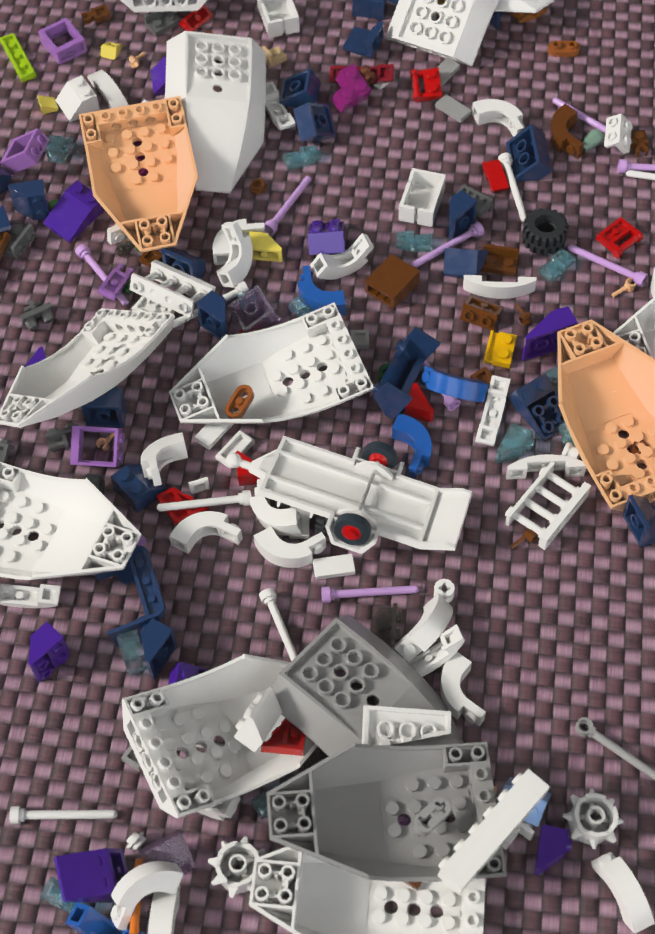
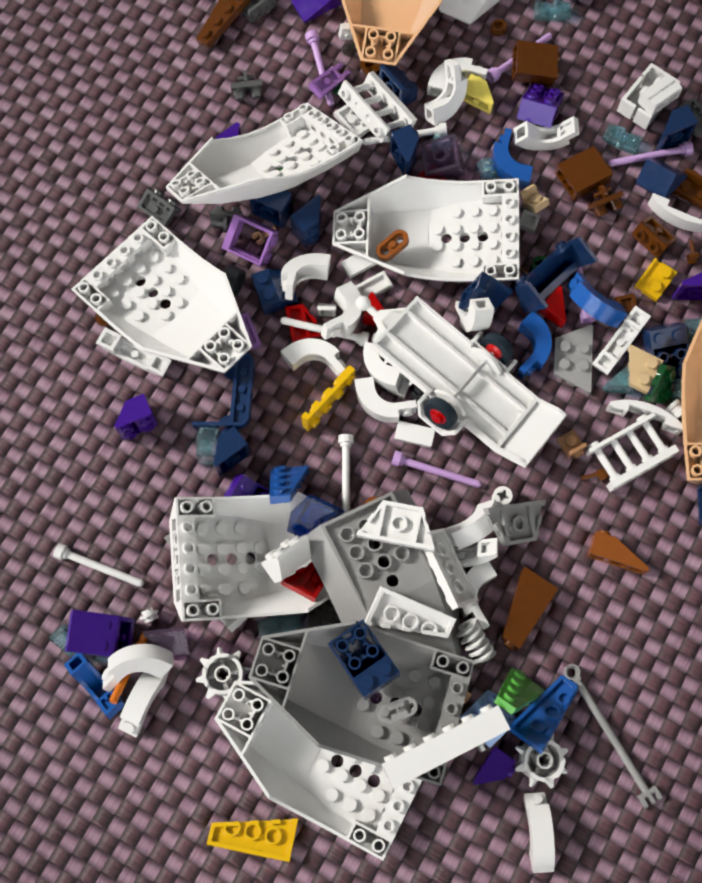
camera: 20 degrees right, 15 degrees up
clear smoke bracket [371,603,401,649] -> none
none -> blue wing [269,465,310,504]
none -> clear blue slope [287,494,344,537]
none -> dark blue slope [290,195,321,248]
none -> yellow wing [301,365,356,432]
none -> white arch [321,281,362,340]
none -> dark blue slope [328,620,400,701]
none -> white wing [356,500,435,552]
none -> white plate [424,528,479,610]
none -> white arch [455,297,494,332]
none -> white piece [456,618,497,664]
none -> dark blue bracket [458,271,513,311]
none -> light grey wing [483,500,546,546]
none -> bright green wing [494,667,546,715]
none -> reddish brown slope [500,566,558,651]
none -> blue wing [509,675,578,755]
none -> reddish brown brick [512,40,560,86]
none -> tan bracket [520,184,550,214]
none -> light grey wing [553,325,593,395]
none -> medium nougat bracket [556,429,588,459]
none -> reddish brown hips [587,185,624,217]
none -> dark orange slope [587,530,649,575]
none -> tan wing [627,344,664,394]
none -> white brick [638,74,682,116]
none -> dark green wing [644,364,676,404]

